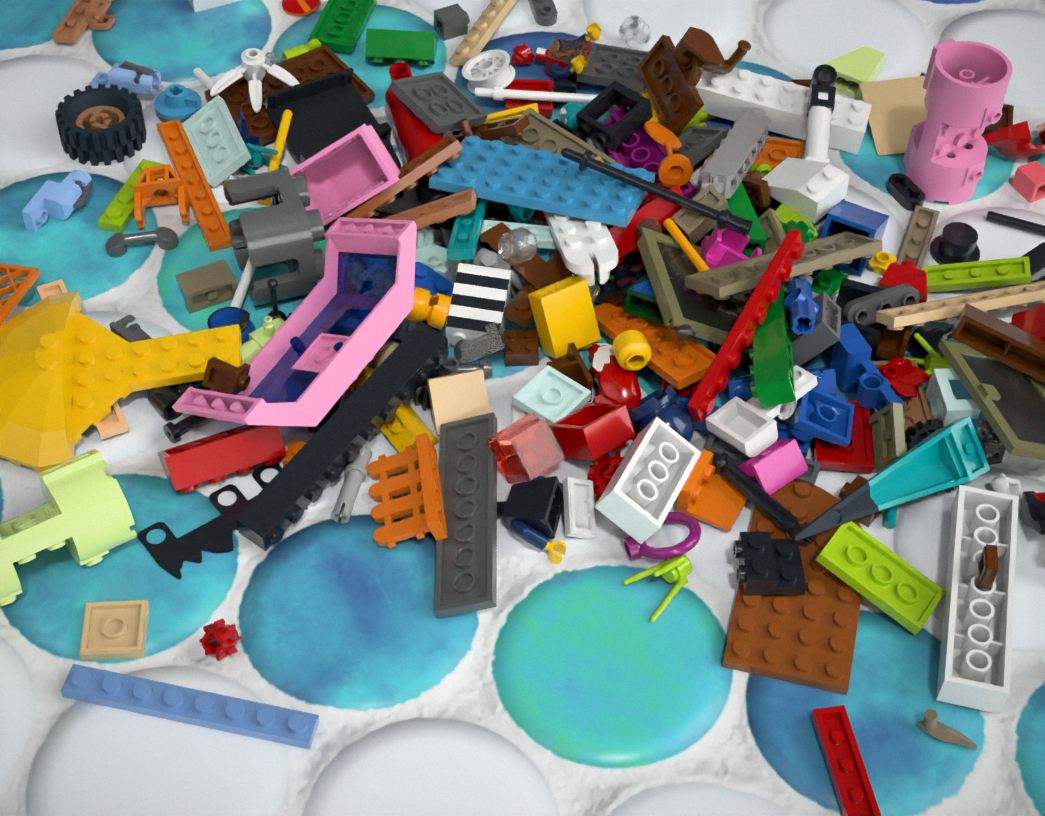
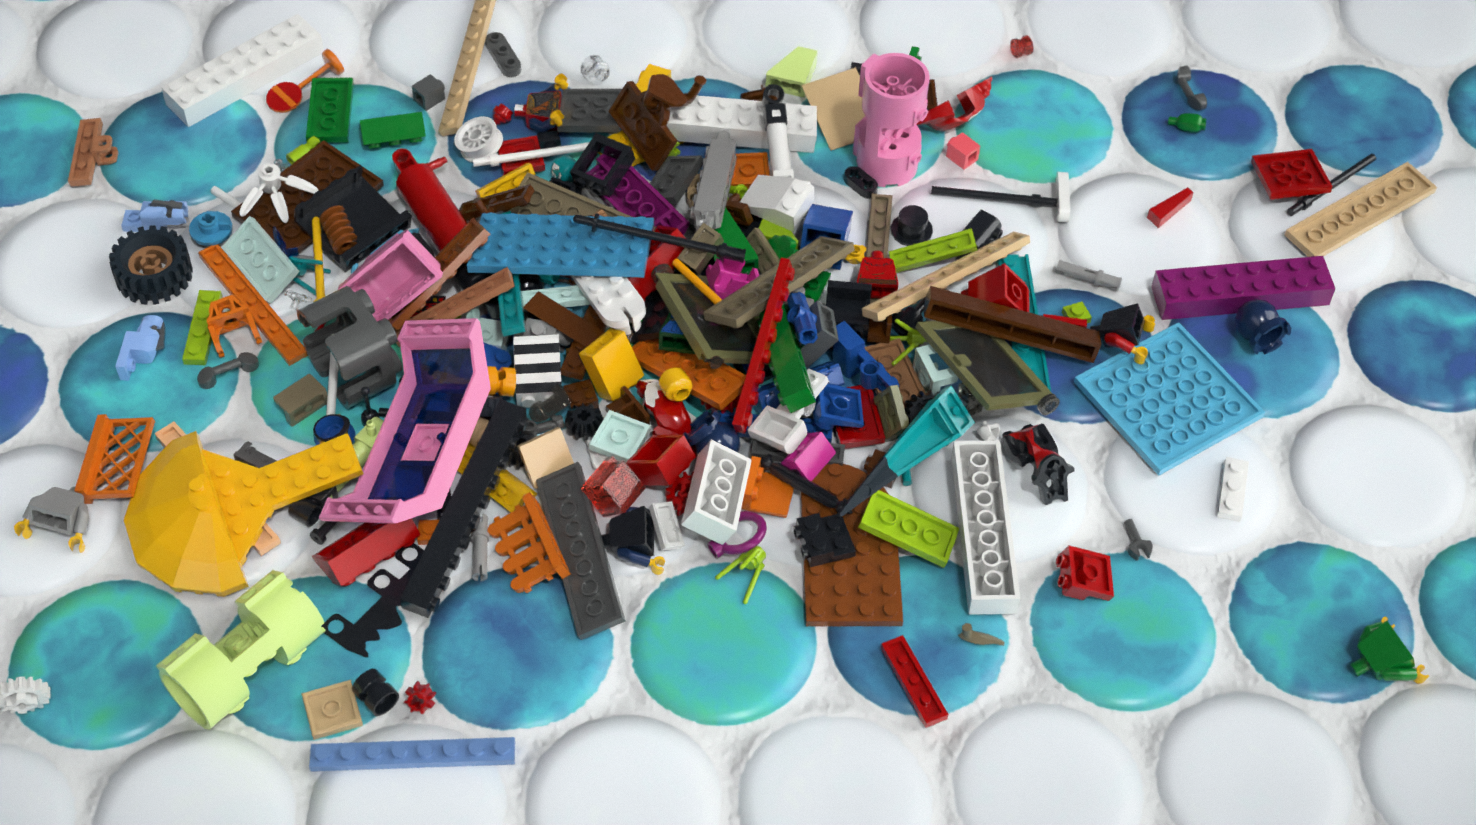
camera: 15 degrees left, 5 degrees up
reddish brown bracket [202,357,251,395] -> none
dark grey plate [389,71,488,134] -> none
clear head [498,227,538,265] -> none
orange piece [644,121,693,187] -> none
dark grey plate [843,284,920,326] -> none
red plate [877,358,930,398] -> none
reddish brown tile [978,544,998,589] -> none
none -> dark orange piece [320,205,357,255]
none -> black wheel [352,668,399,716]
none -> black gear [565,402,604,441]

